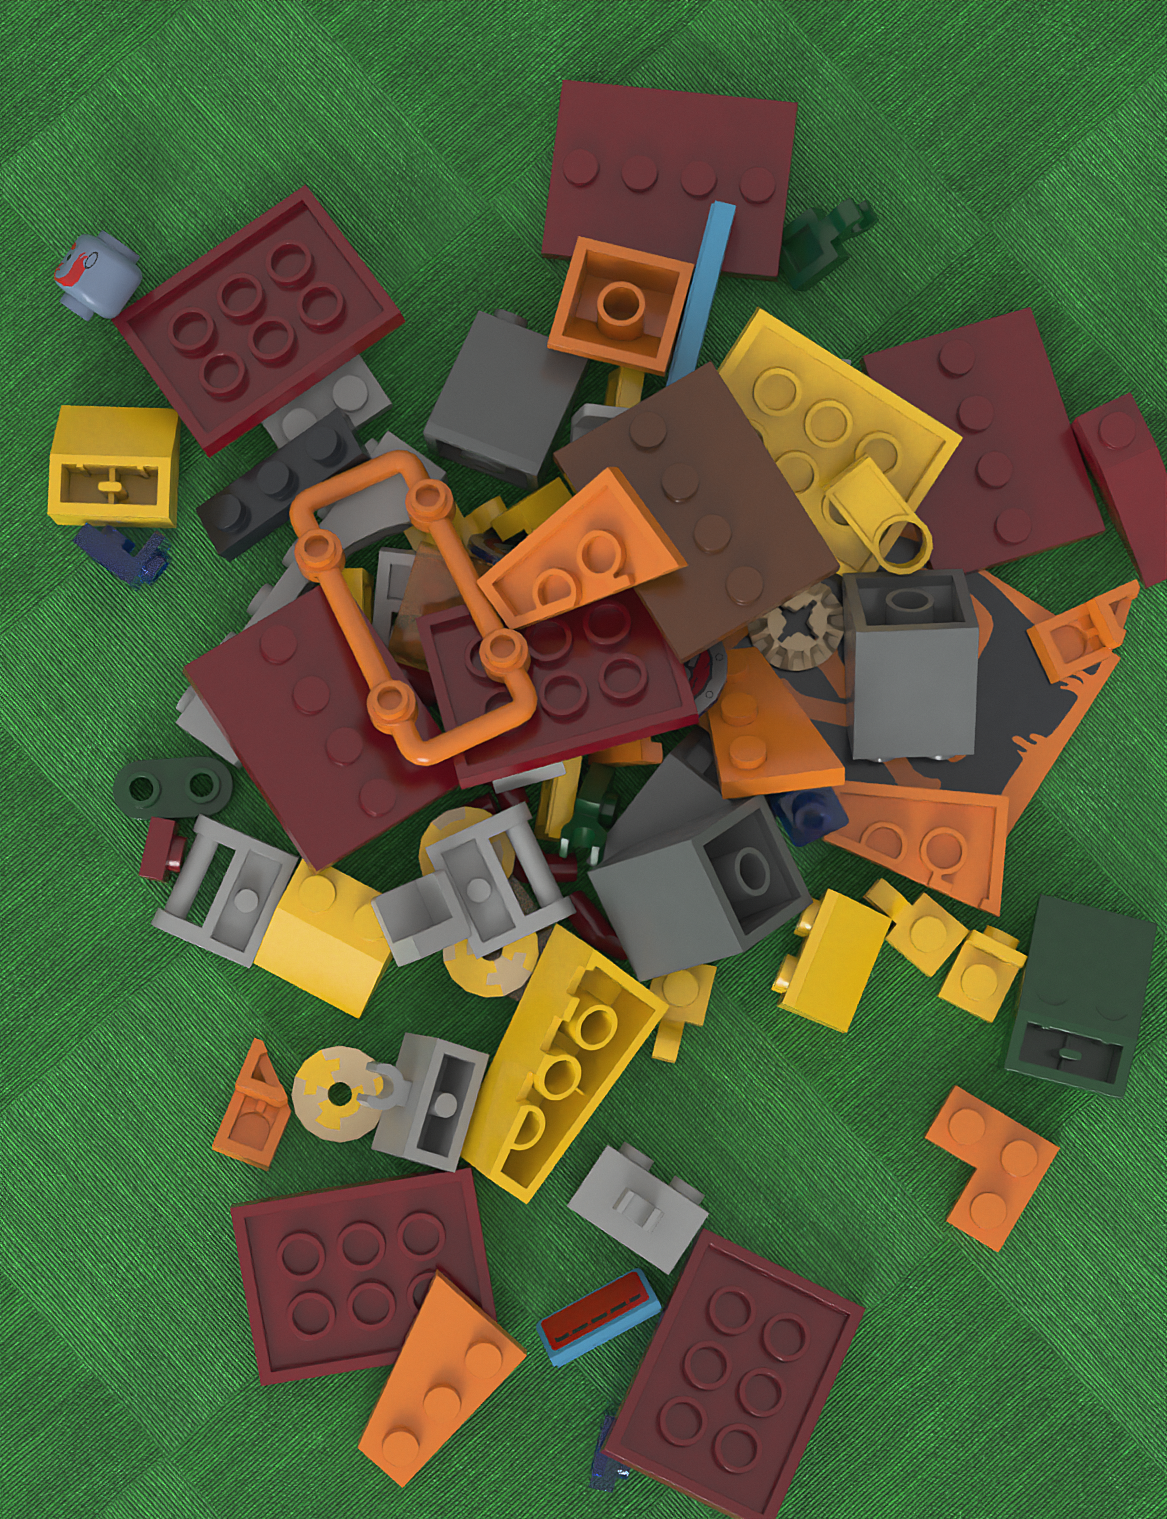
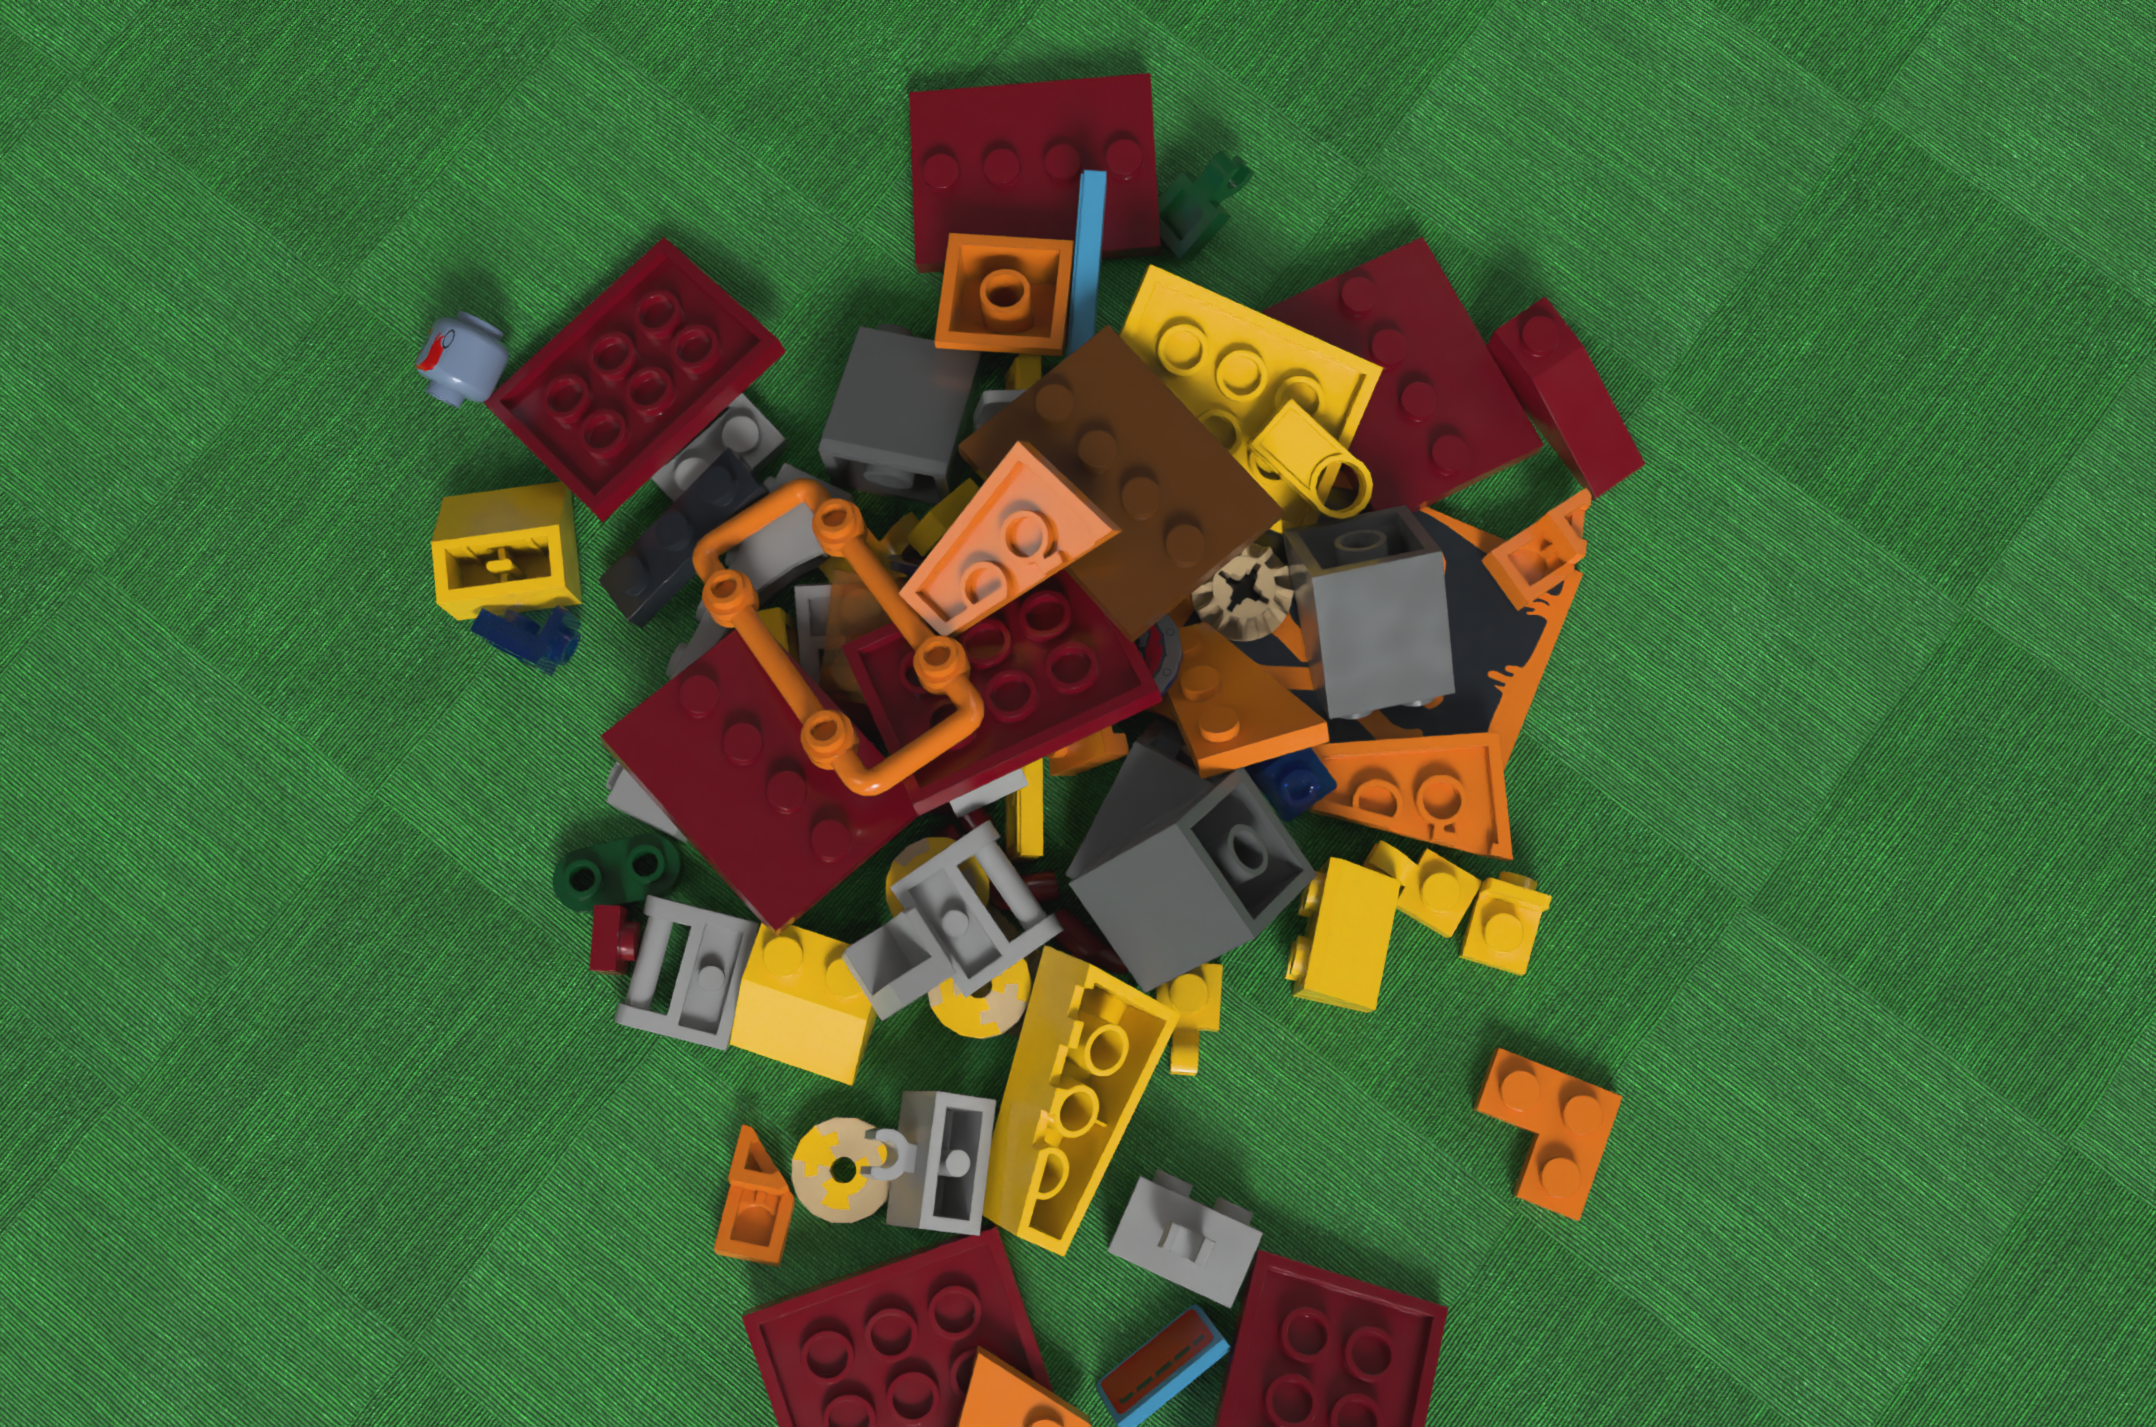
camera: 10 degrees left, 5 degrees down
dark green plate [558,762,621,866] -> none
dark green slope [996,894,1157,1100] -> none

